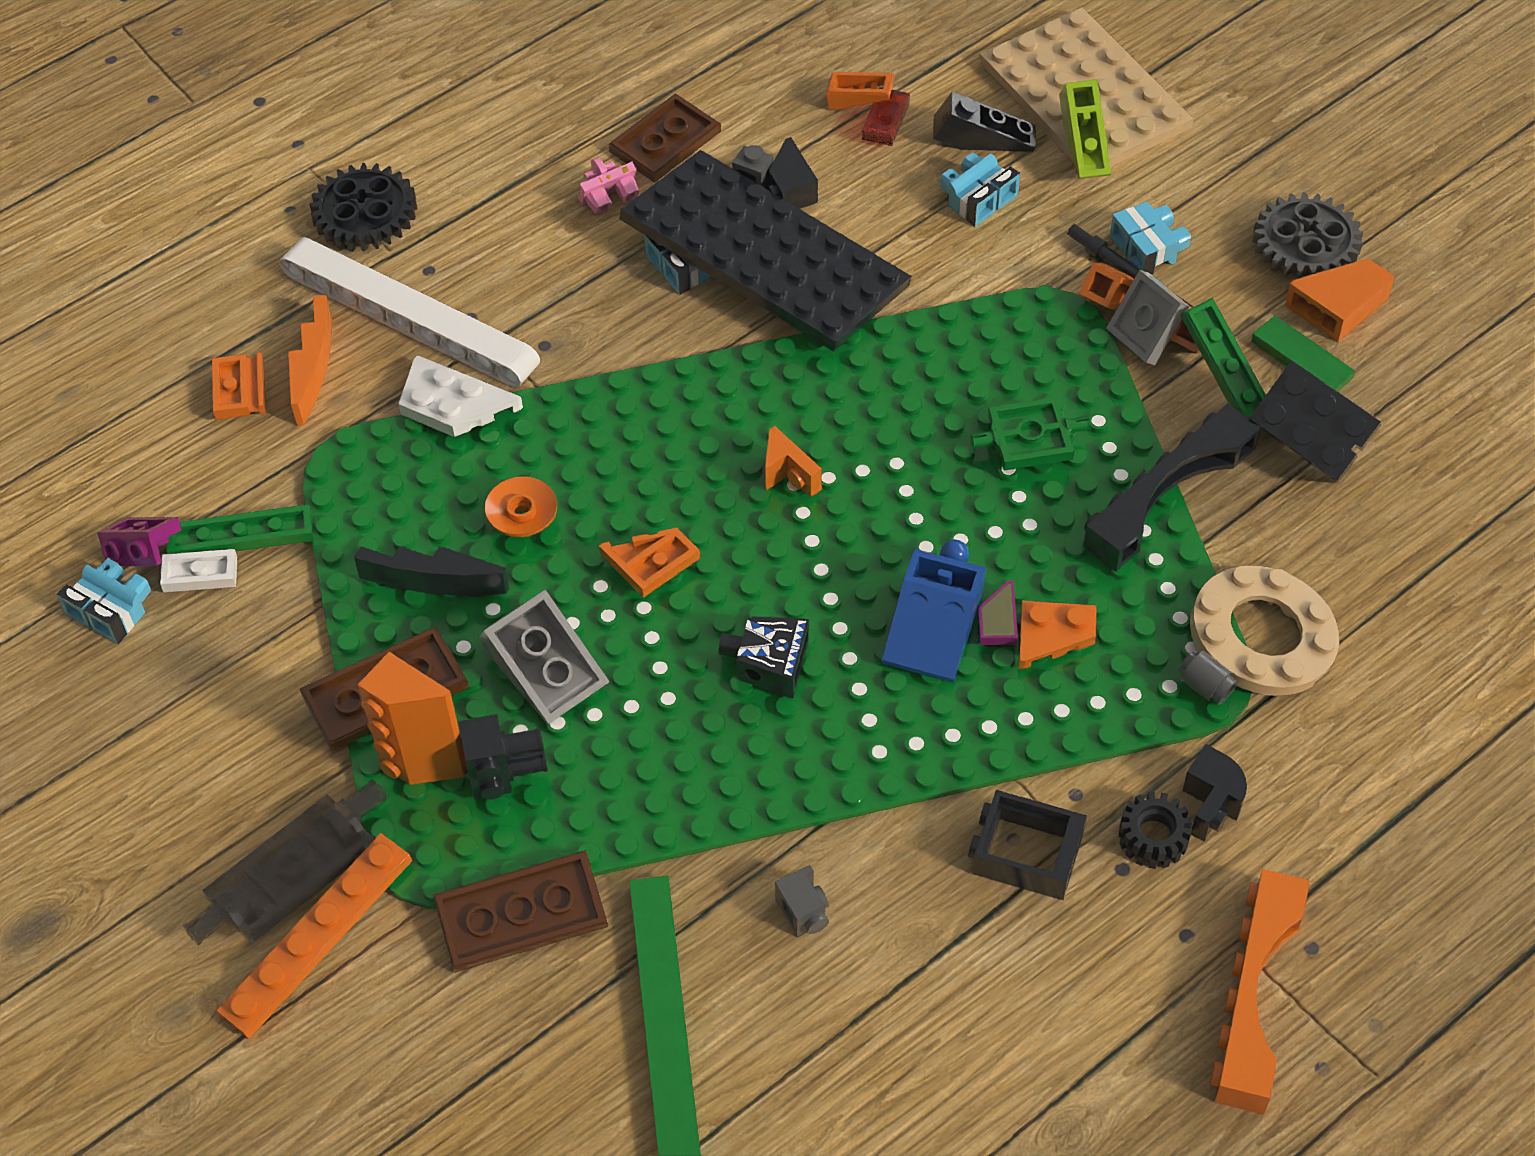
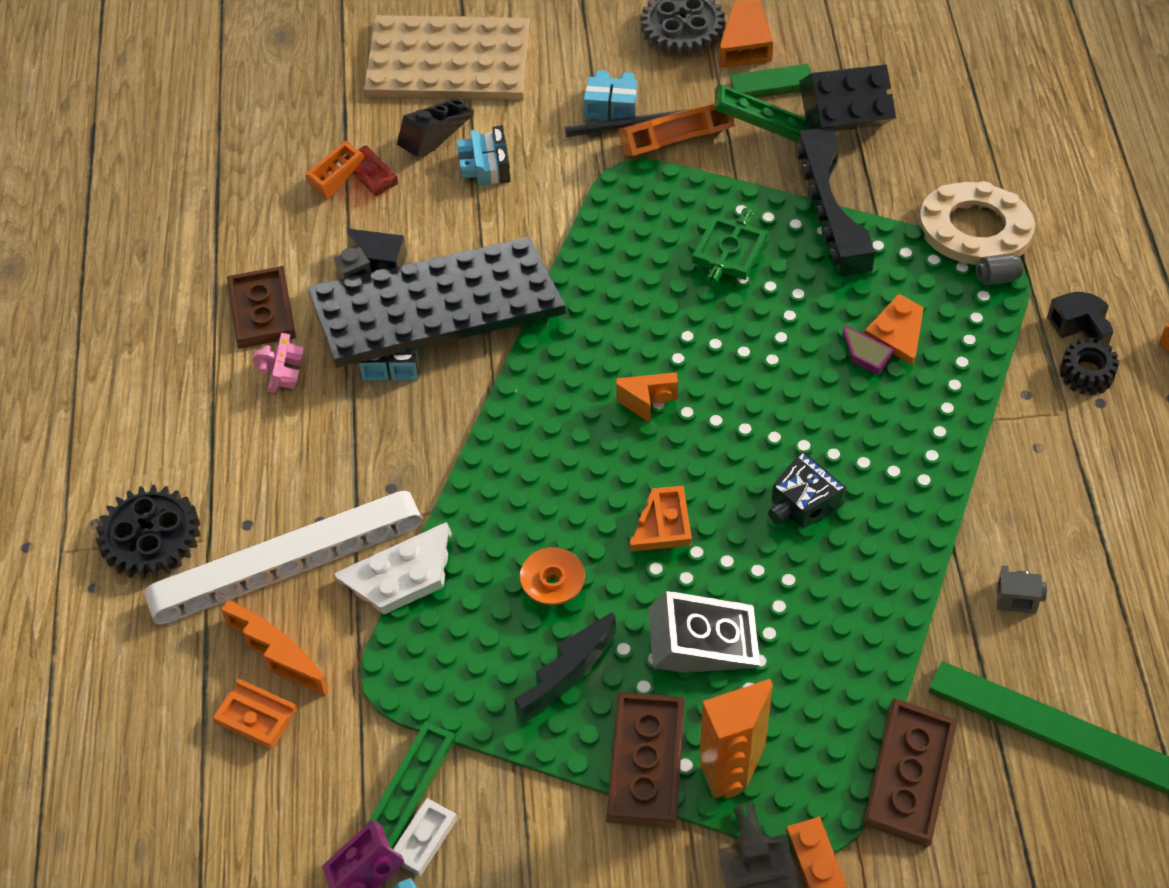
camera: 55 degrees left, 0 degrees up
black brick [459,714,548,800] -> none
blue slope [882,539,986,683] -> none
black window [968,790,1087,901] -> none
lime slope [1059,79,1112,179] -> none
light grey plate [1106,270,1189,365] -> none

